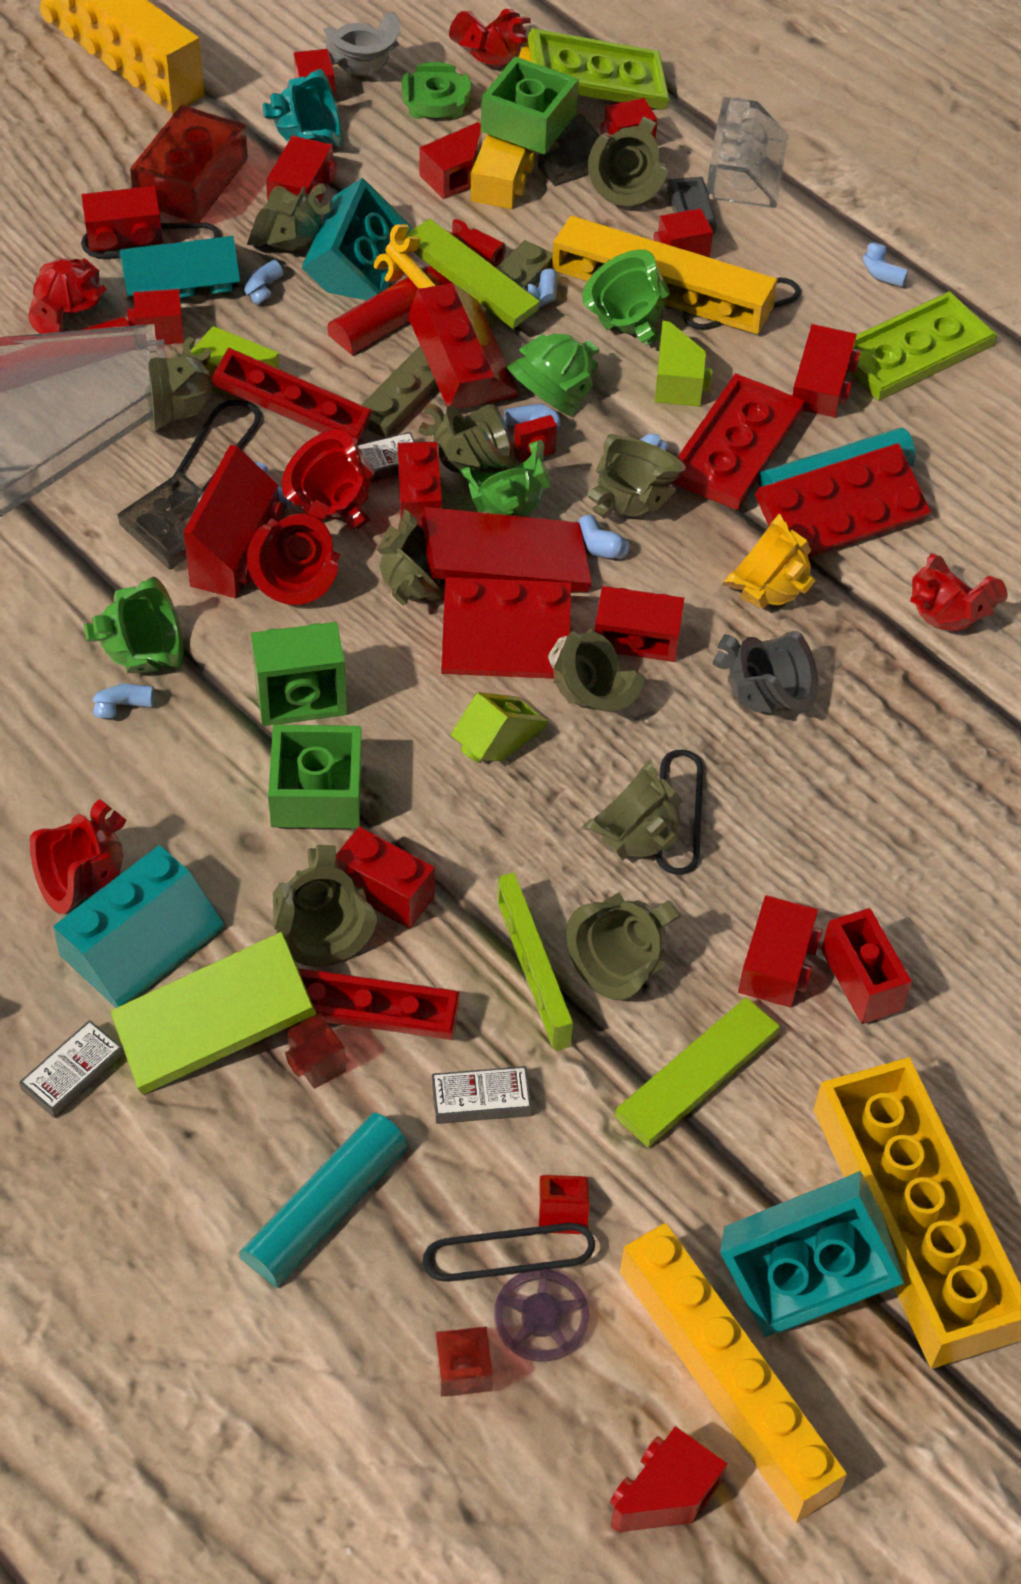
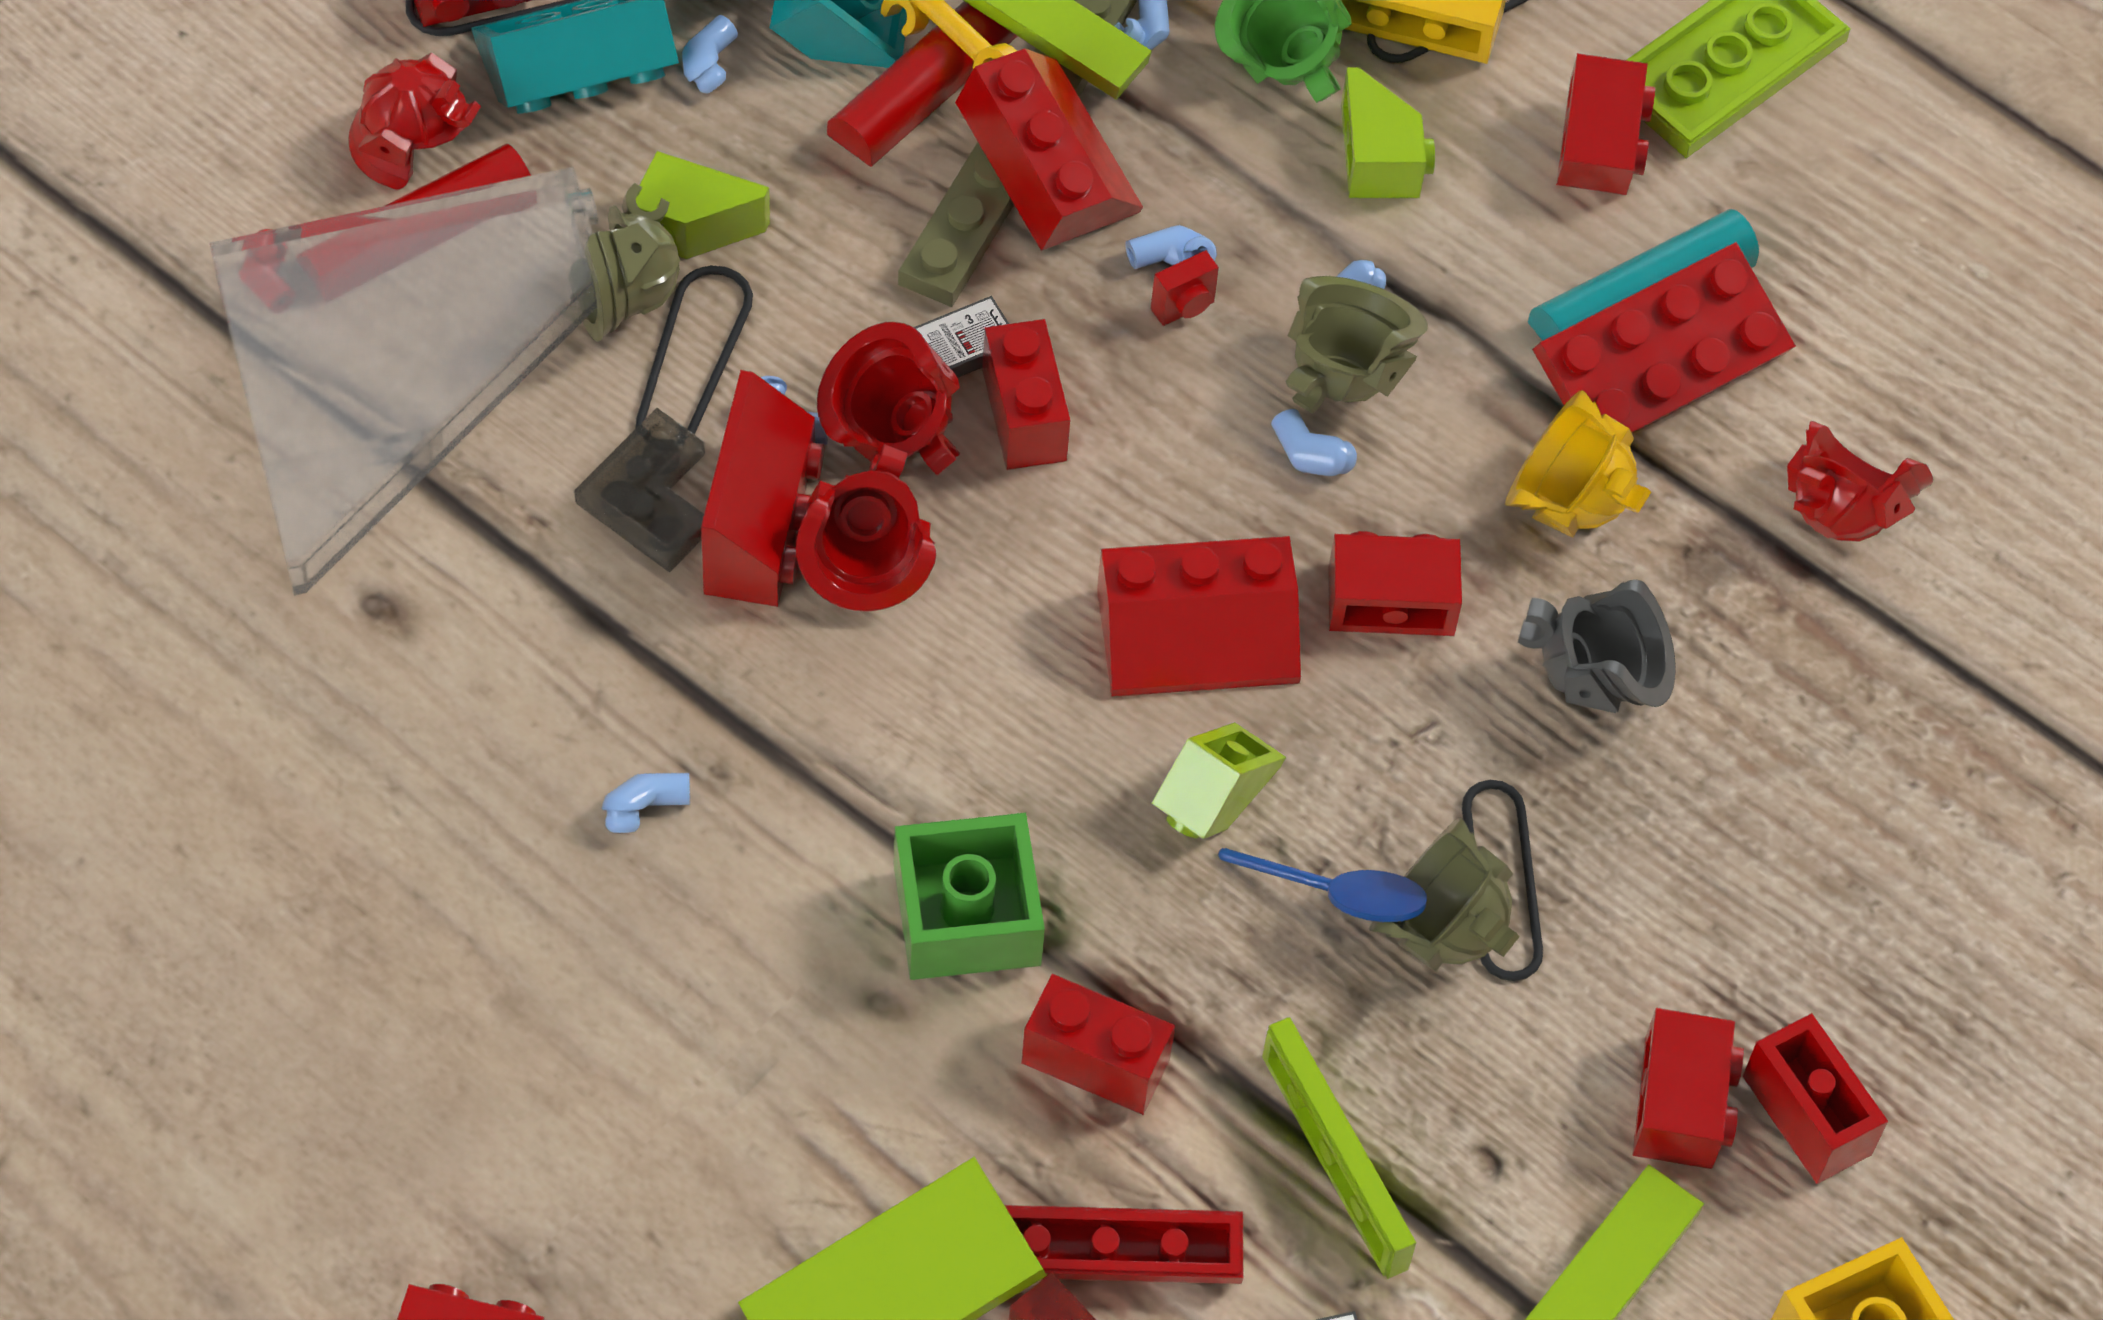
camera: 10 degrees left, 5 degrees up
red helmet [29,799,127,914] -> none
teal slope [53,845,224,1008] -> none
bright green helmet [84,577,184,674] -> none
red brick [127,289,184,347] -> none
red brick [211,347,373,445] -> none
bright green brick [251,622,347,727] -> none
olive helmet [273,844,377,966] -> none
olive helmet [377,509,445,606] -> none
olive helmet [418,404,516,473] -> none
red tile [421,507,592,593] -> none
bright green helmet [459,440,551,517] -> none
bright green helmet [507,334,600,417] -> none
olive helmet [548,627,645,712] -> none
olive helmet [566,892,681,1000] -> none
red plate [671,373,805,510] -> none
none -> blue piece [1218,848,1427,922]

